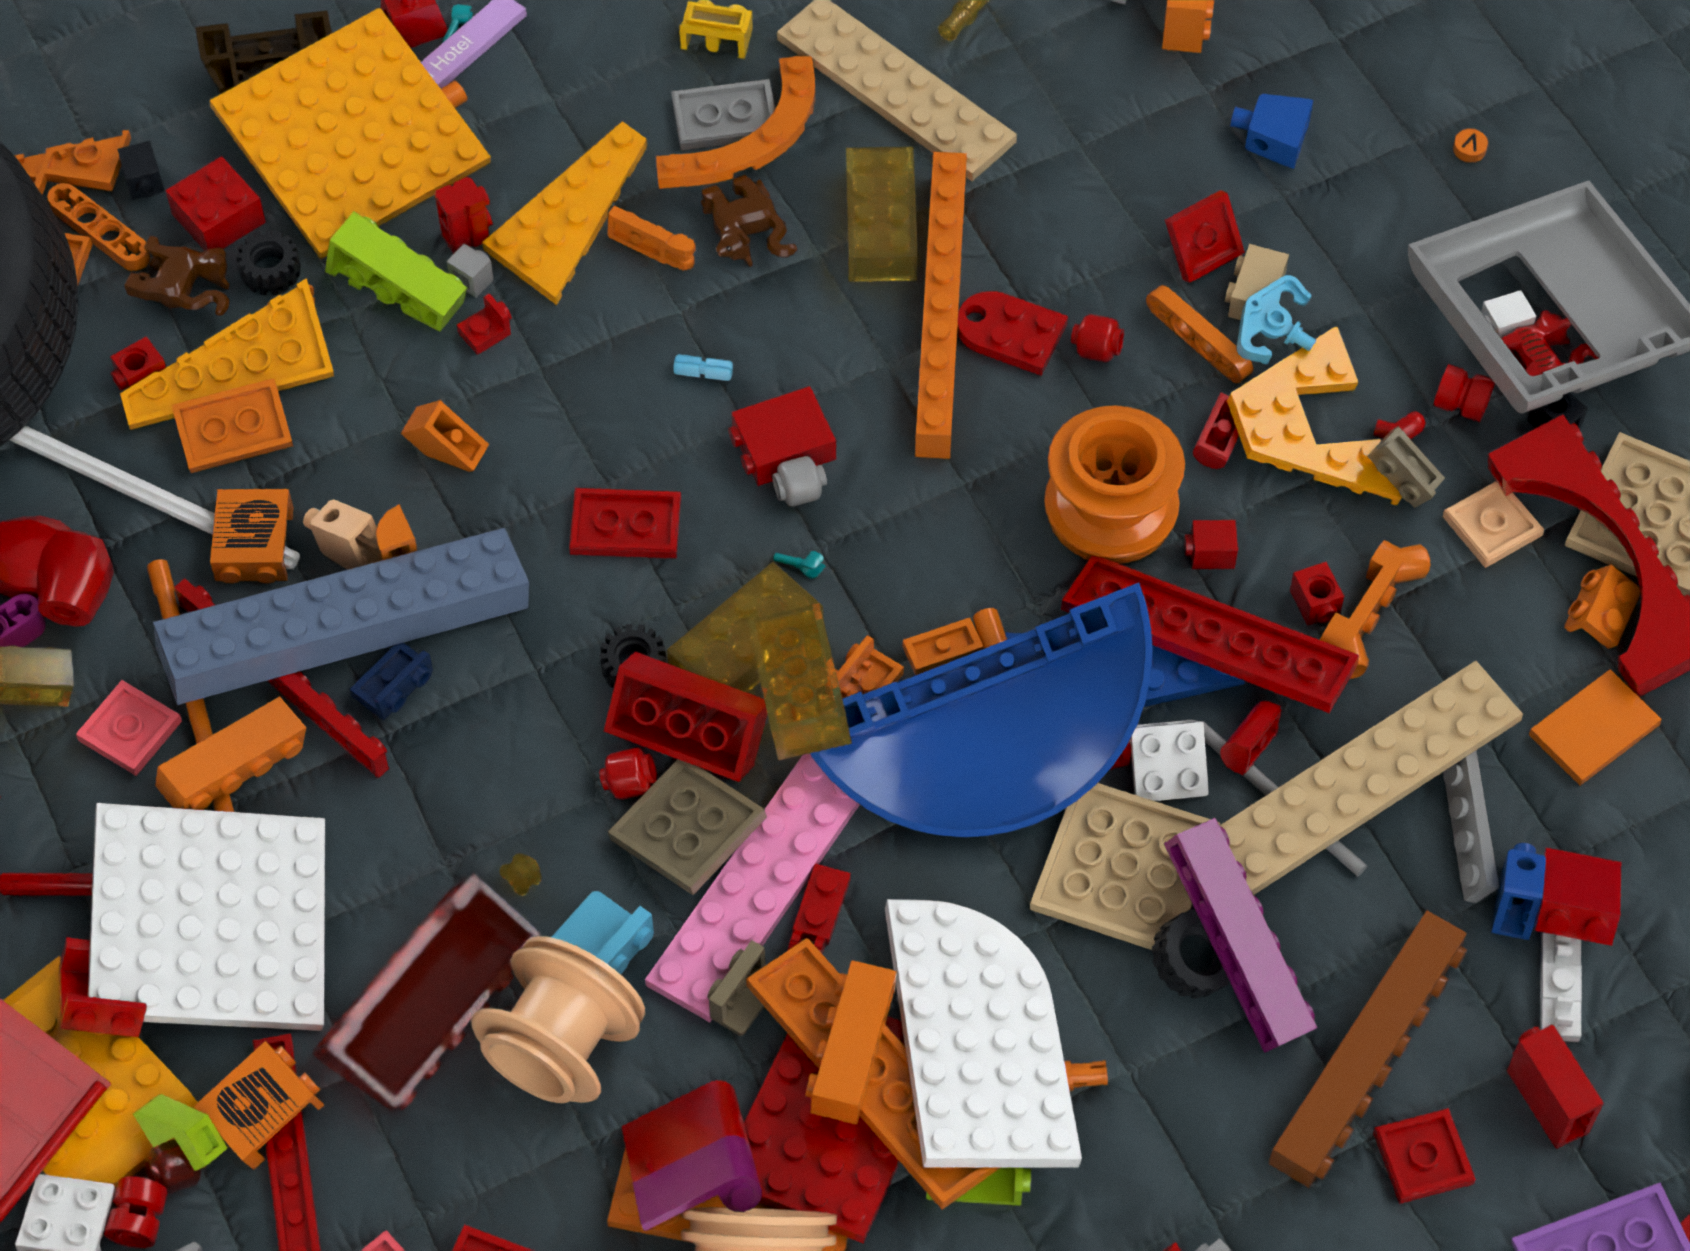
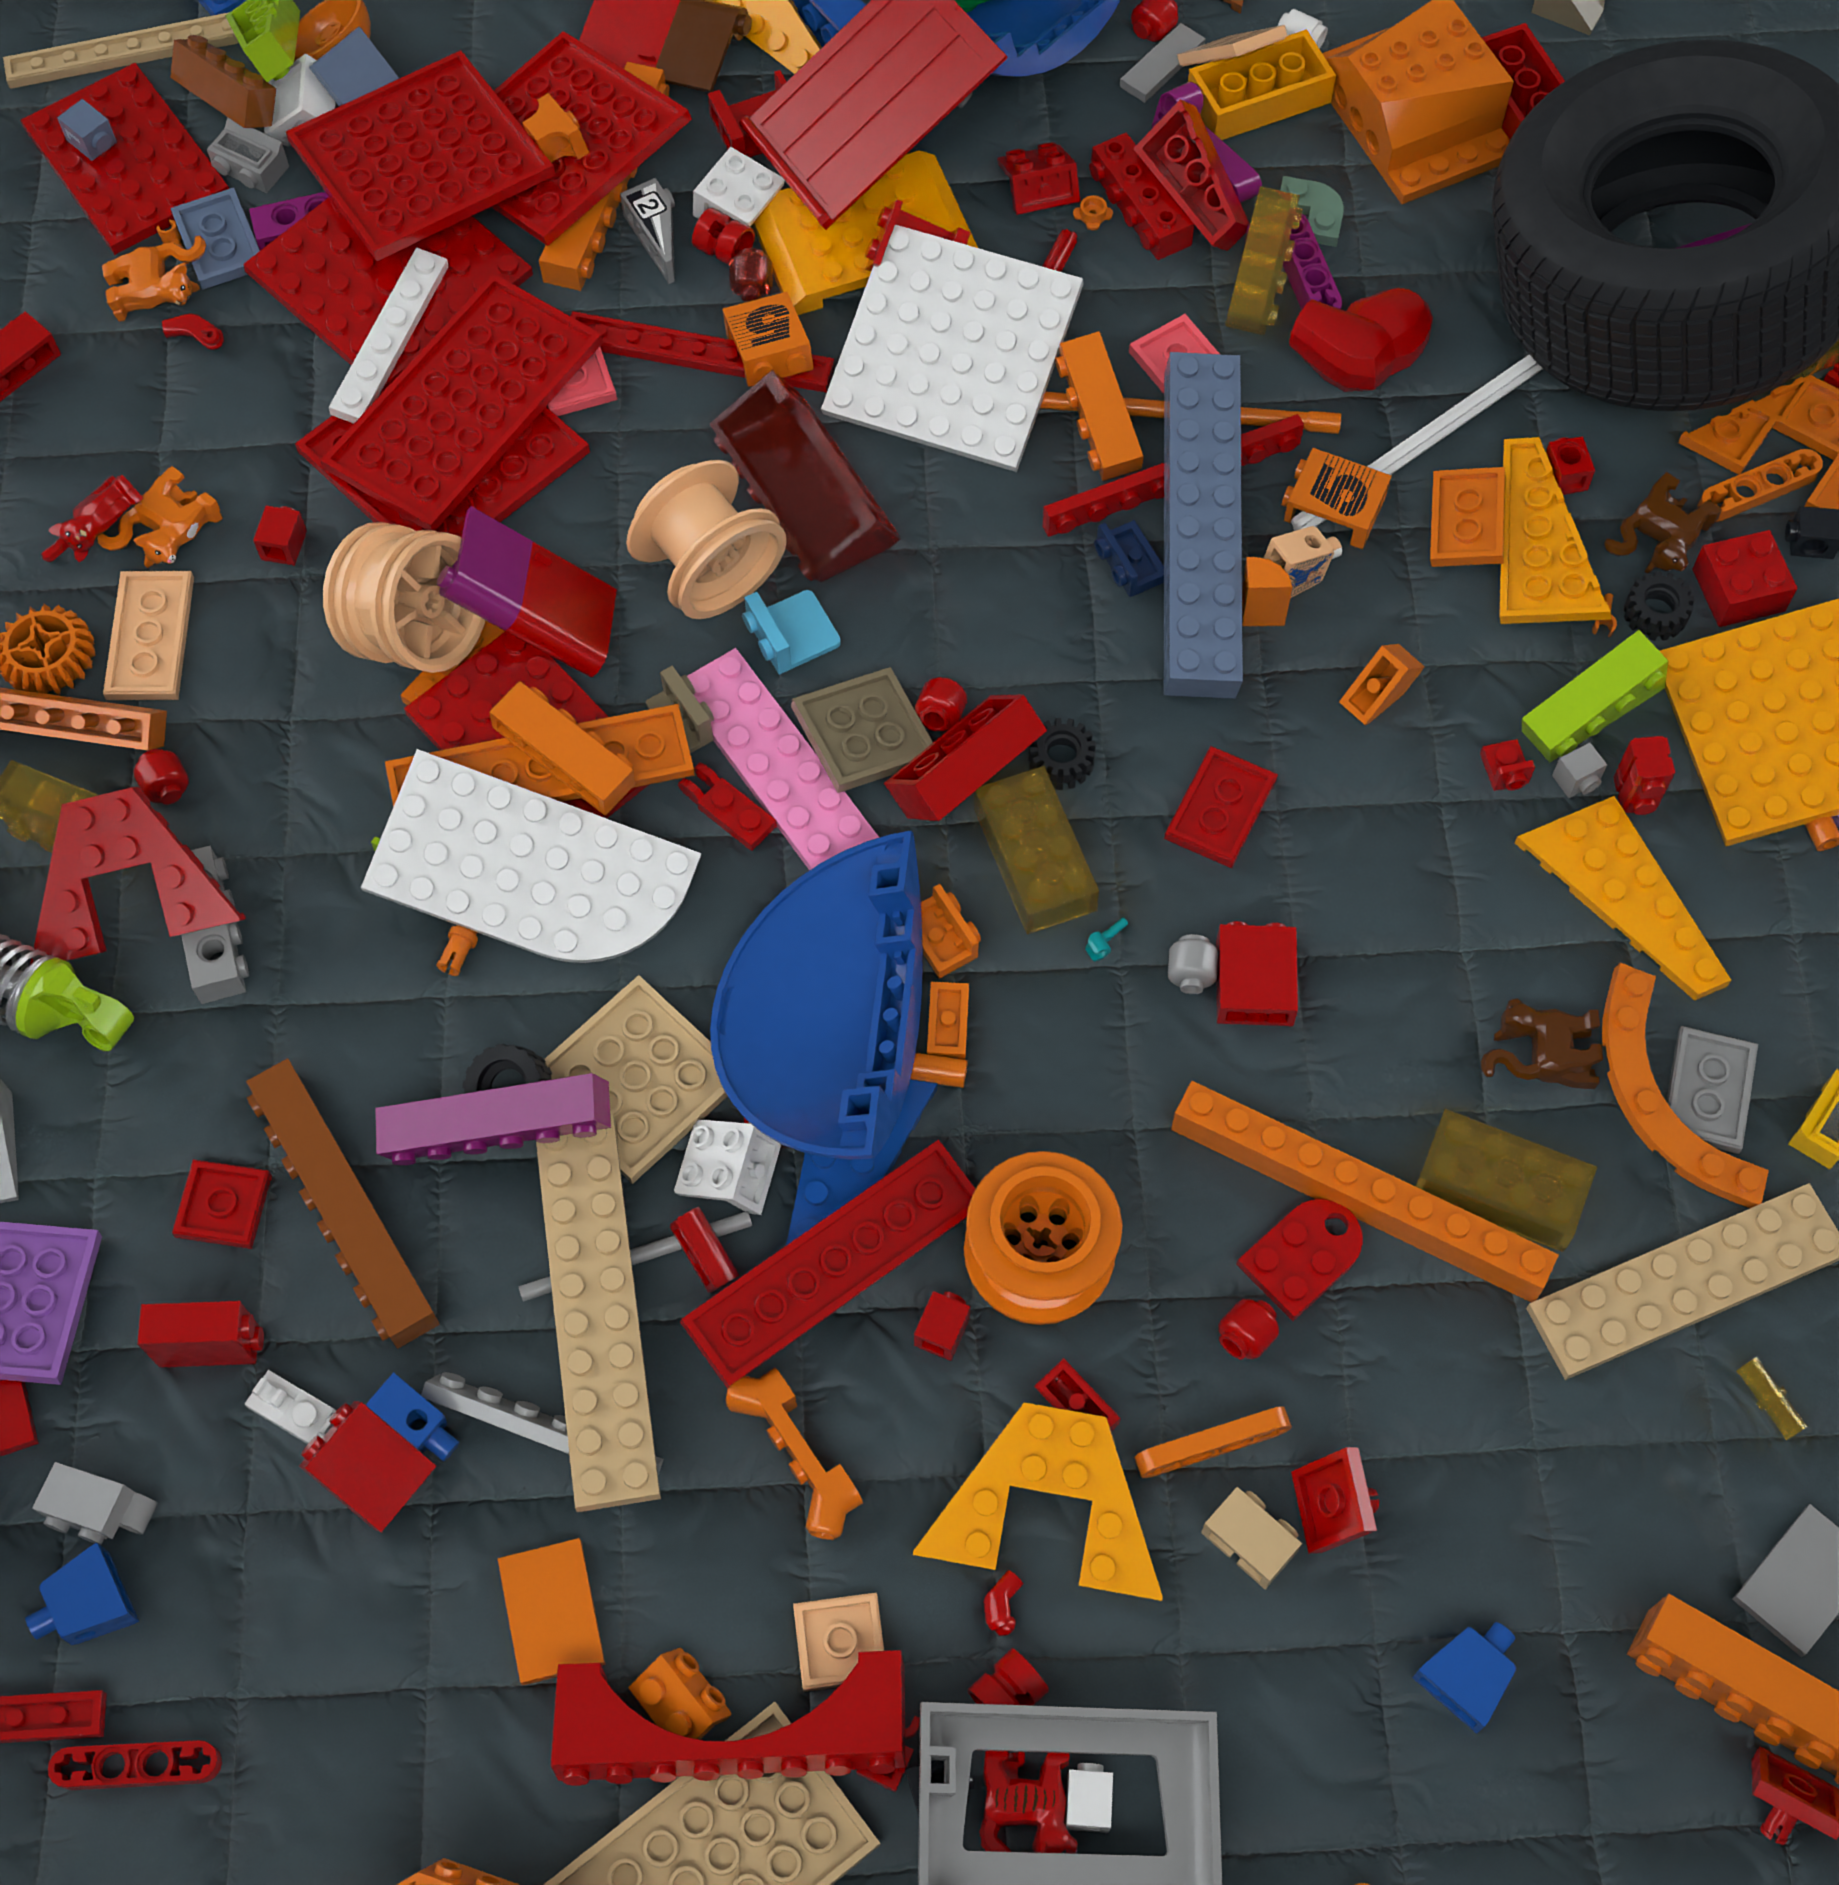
camera: 115 degrees right, 5 degrees up
lime slope [133,1094,228,1171] -> none
clear yellow plate [500,853,542,895] -> none
orange hinge [608,205,696,271] -> none
medium azure piece [673,354,733,381] -> none
clear yellow brick [747,603,852,760] -> none
medium azure piece [1237,275,1316,365] -> none
red brick [1290,561,1345,626] -> none
dark tan bracket [1368,426,1445,508] -> none

